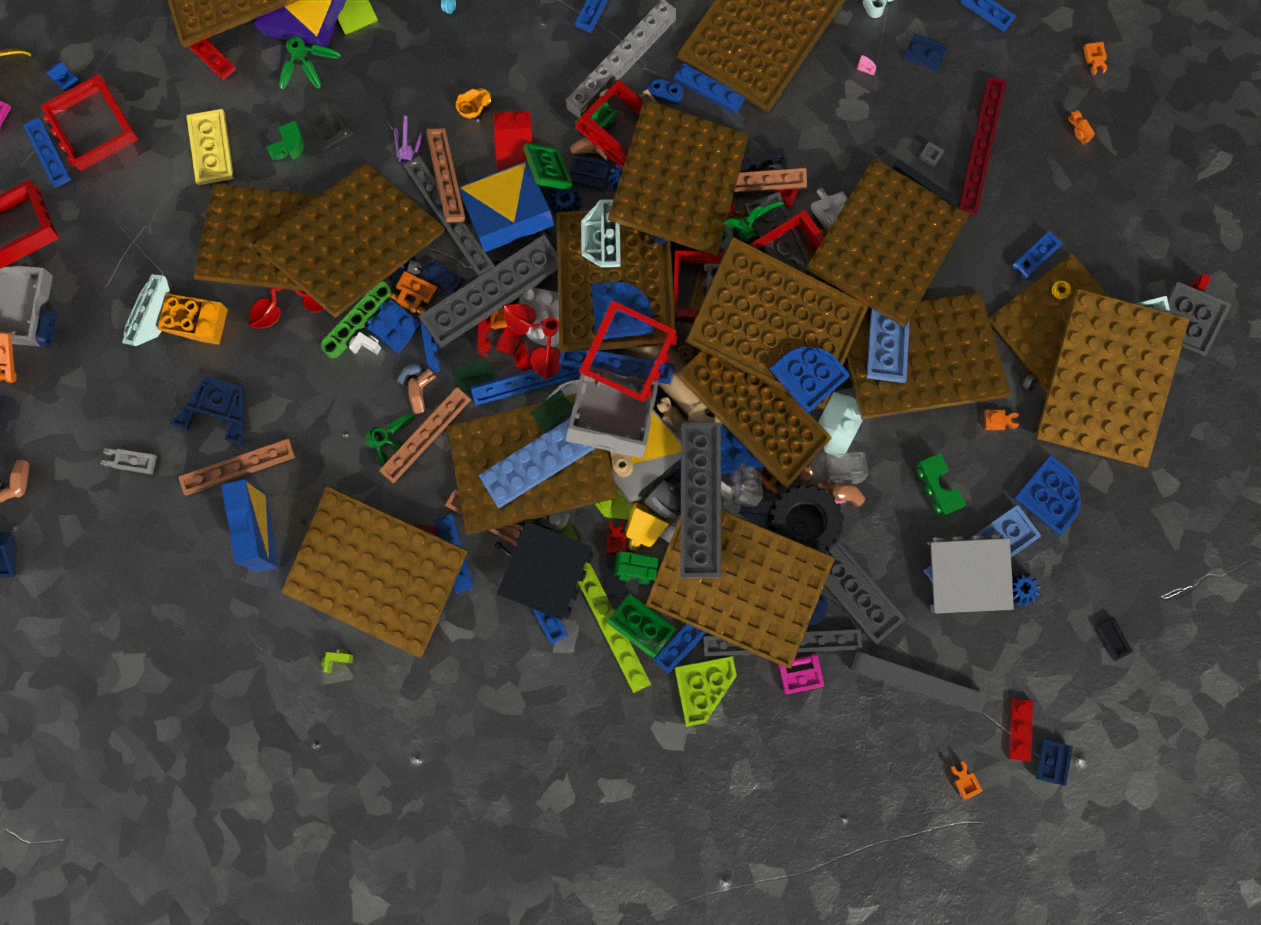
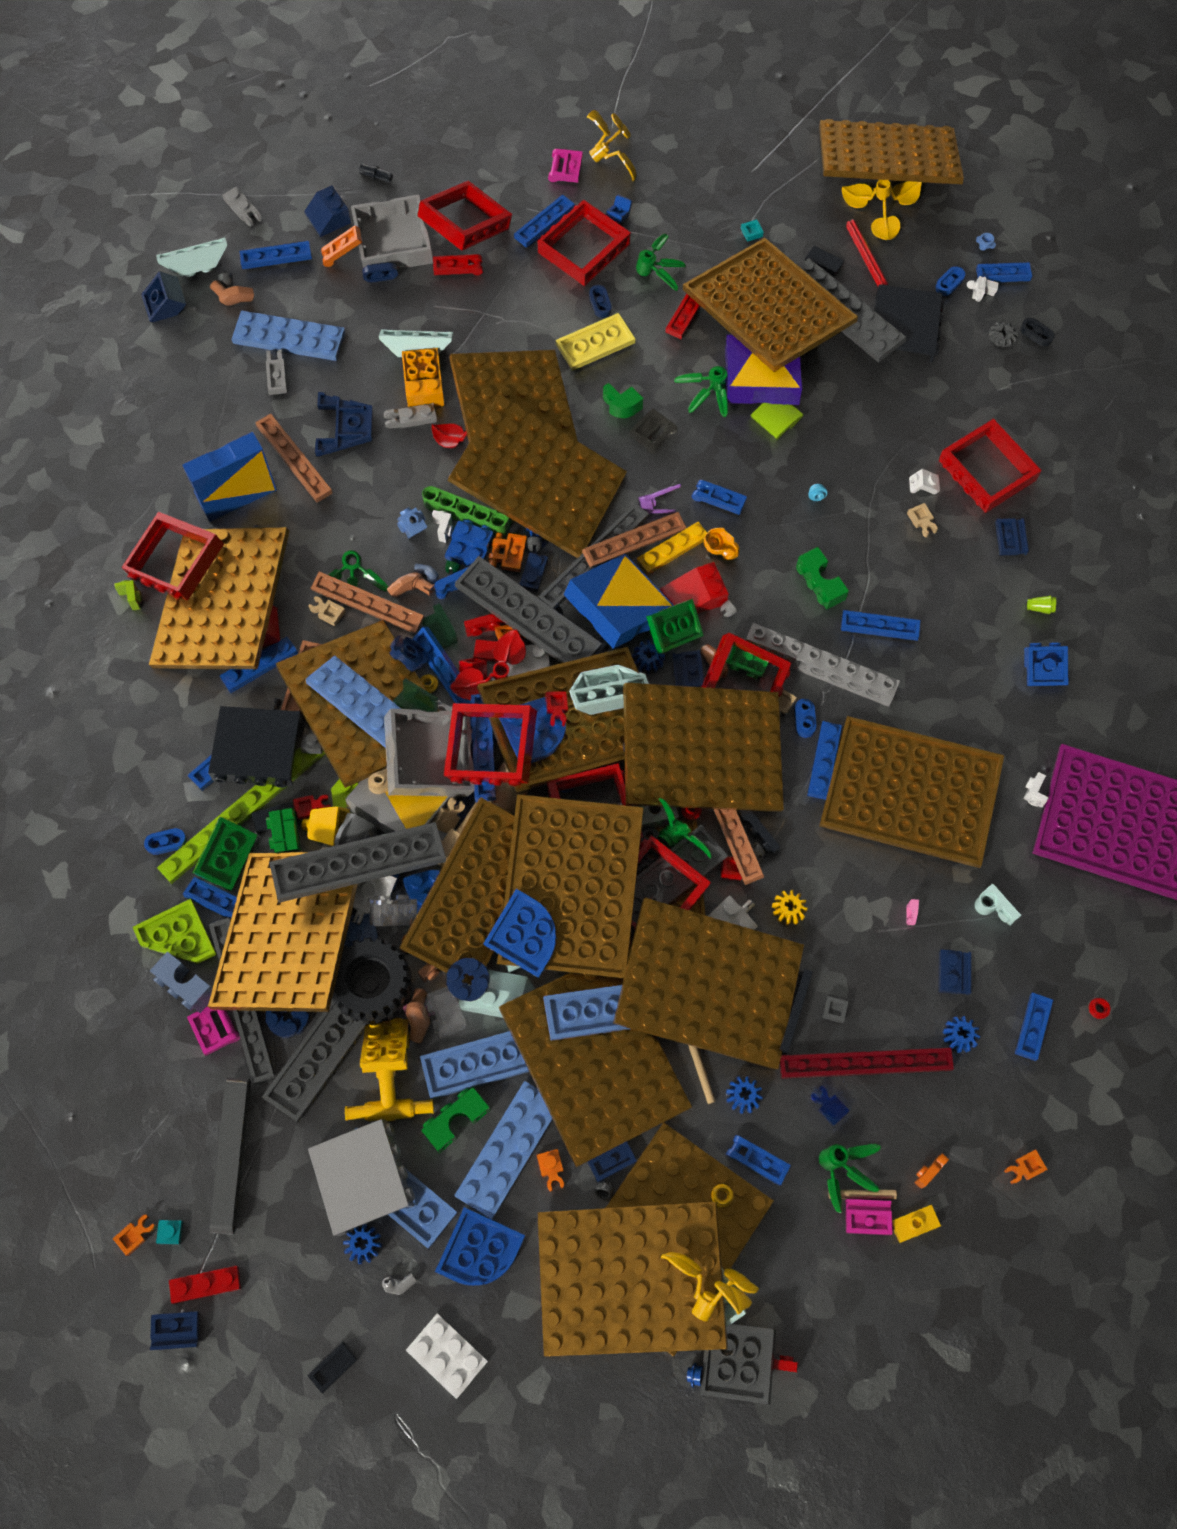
camera: 70 degrees right, 10 degrees down
none -> red window [121,512,224,601]
none -> blue plate [144,828,187,855]
none -> sand blue arch [150,951,213,1013]
none -> teal plate [156,1220,183,1245]
none -> medium blue plate [232,310,345,361]
none -> tan plate [309,596,346,626]
none -> yellow plate [345,1018,434,1122]
none -> light grey arm [382,1272,417,1295]
none -> light grey hinge [384,403,437,429]
none -> dark blue plate [389,635,428,672]
none -> medium blue brick [397,507,427,538]
none -> white plate [406,1313,488,1399]
none -> yellow plate [420,674,438,694]
none -> medium blue plate [420,1031,529,1099]
none -> red plate [433,254,483,275]
none -> dark green hinge [445,560,461,574]
none -> dark blue plate [447,958,490,1002]
none -> medium blue plate [454,1081,553,1220]
none -> red plate [545,691,568,726]
none -> dark blue plate [587,1141,637,1183]
none -> dark blue plate [589,285,612,318]
none -> green plant [636,233,686,291]
none -> yellow plate [636,522,707,576]
none -> yellow plant [660,1252,759,1322]
none -> blue plate [687,1363,703,1388]
none -> tan bar [688,1045,716,1104]
none -> blue plate [691,480,747,515]
none -> light grey hinge [720,600,737,617]
none -> blue gear [726,1076,763,1114]
none -> yellow gear [772,890,808,926]
none -> green arch [796,547,849,610]
none -> clear blue plate [810,1086,849,1126]
none -> green plant [819,1144,881,1213]
none -> tan bar [829,1190,897,1199]
none -> dark pink plate [845,1199,892,1235]
none -> yellow plate [892,1205,941,1243]
none -> blue gear [942,1016,980,1053]

